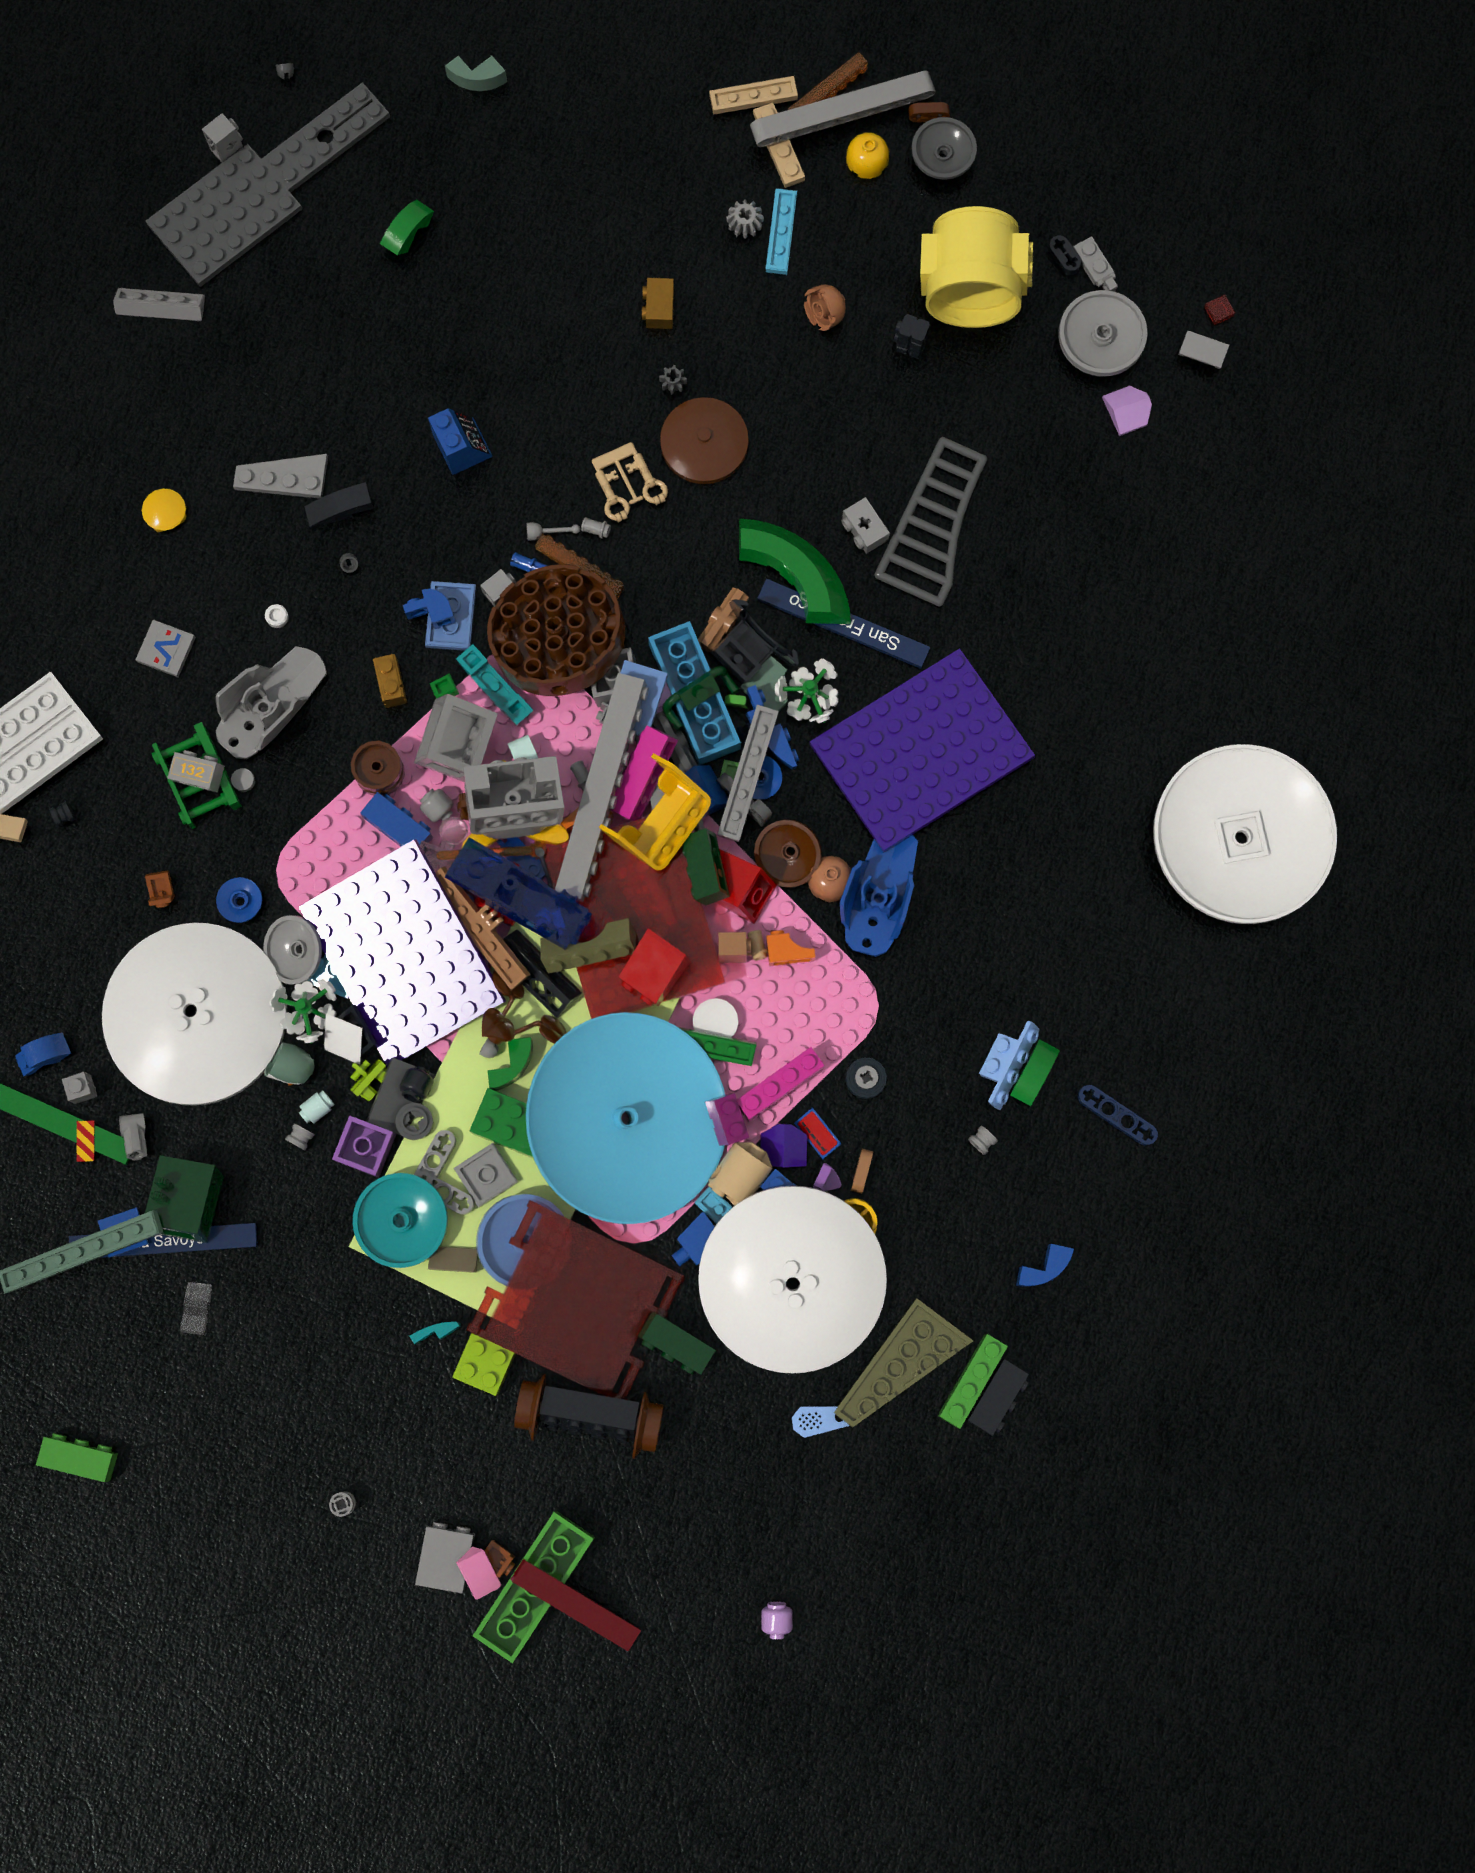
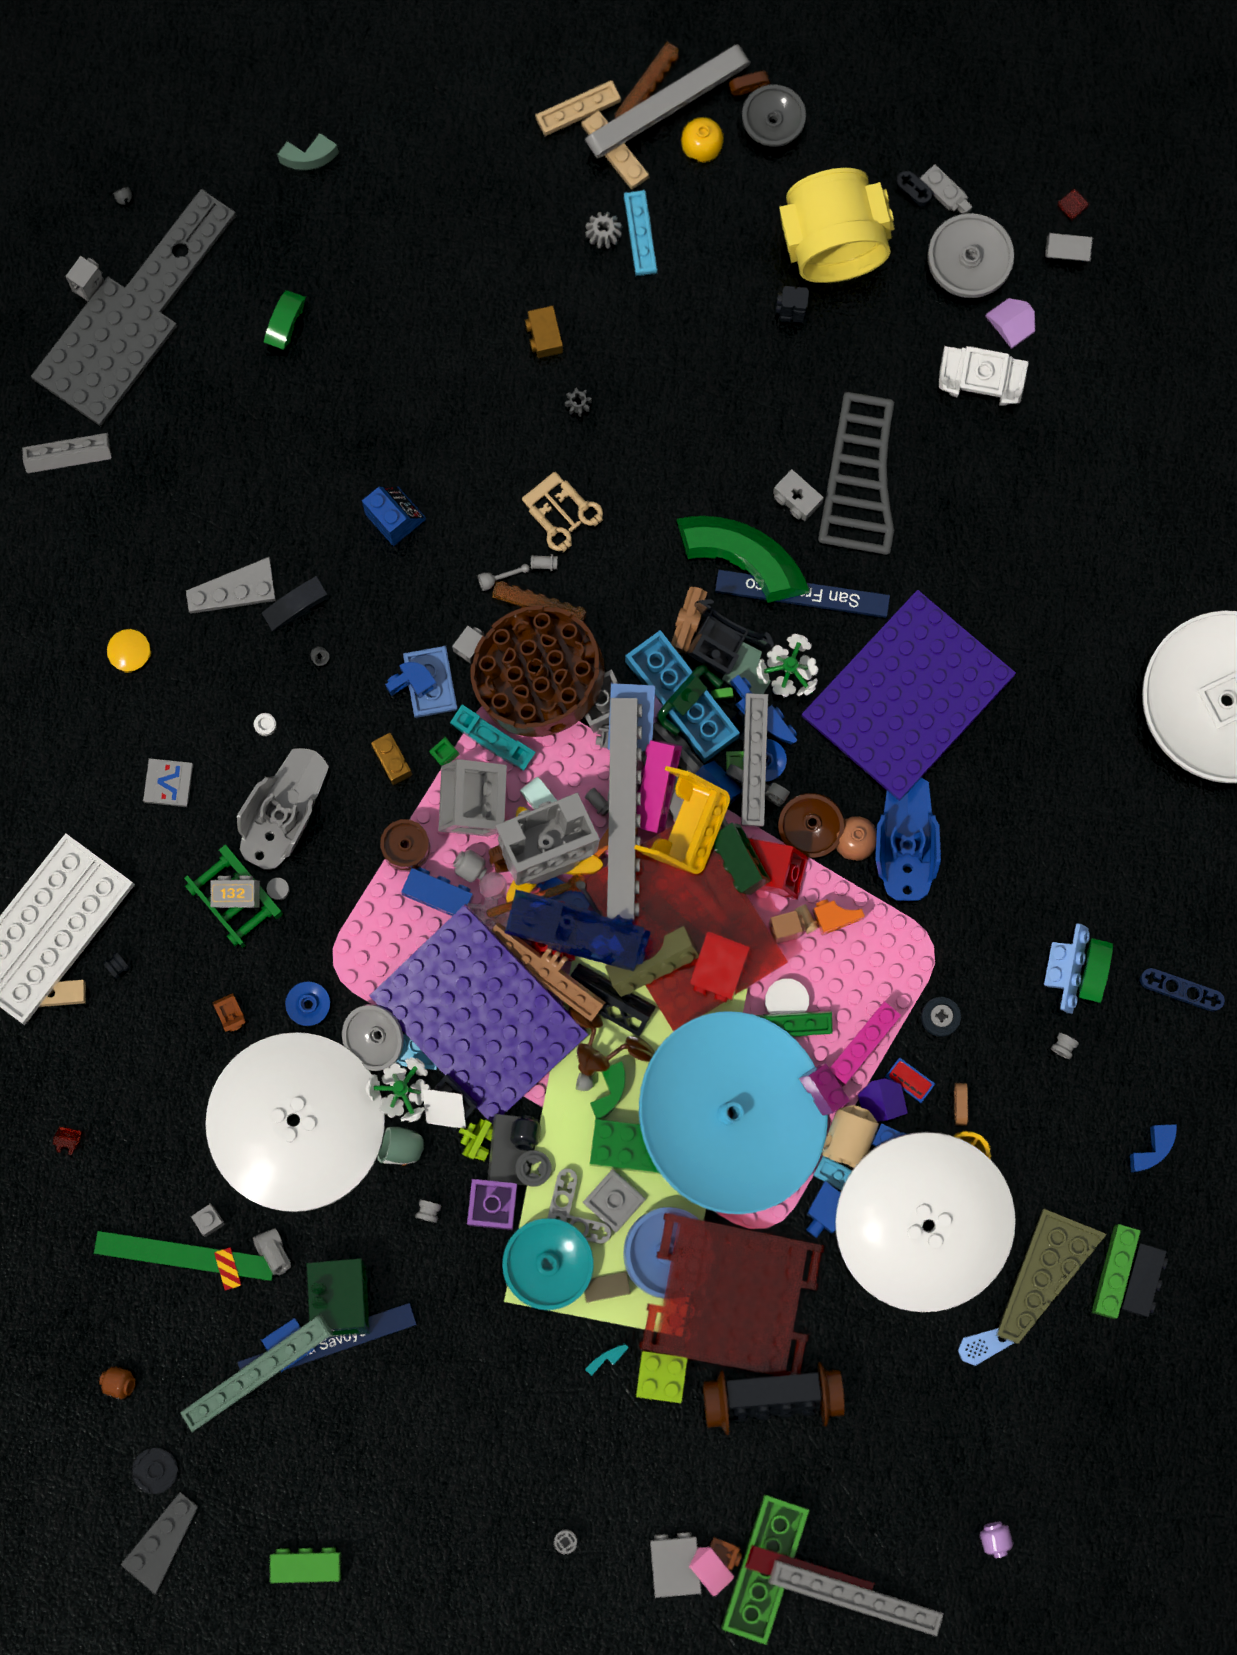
camera: 15 degrees left, 0 degrees up
blue brick [15,1033,71,1076] -> none
clear slope [180,1282,212,1335] -> none
light aqua brick [299,1091,335,1124] -> none
blue axle [510,552,548,572] -> none
dark green brick [638,1311,716,1375] -> none
reddish brown dish [660,398,748,484] -> none
nougat cylinder [804,284,846,331] -> none
medium lavender tile [813,1163,842,1191] -> none
none -> light grey tile [768,1560,943,1636]
none -> white piece [939,346,1028,405]

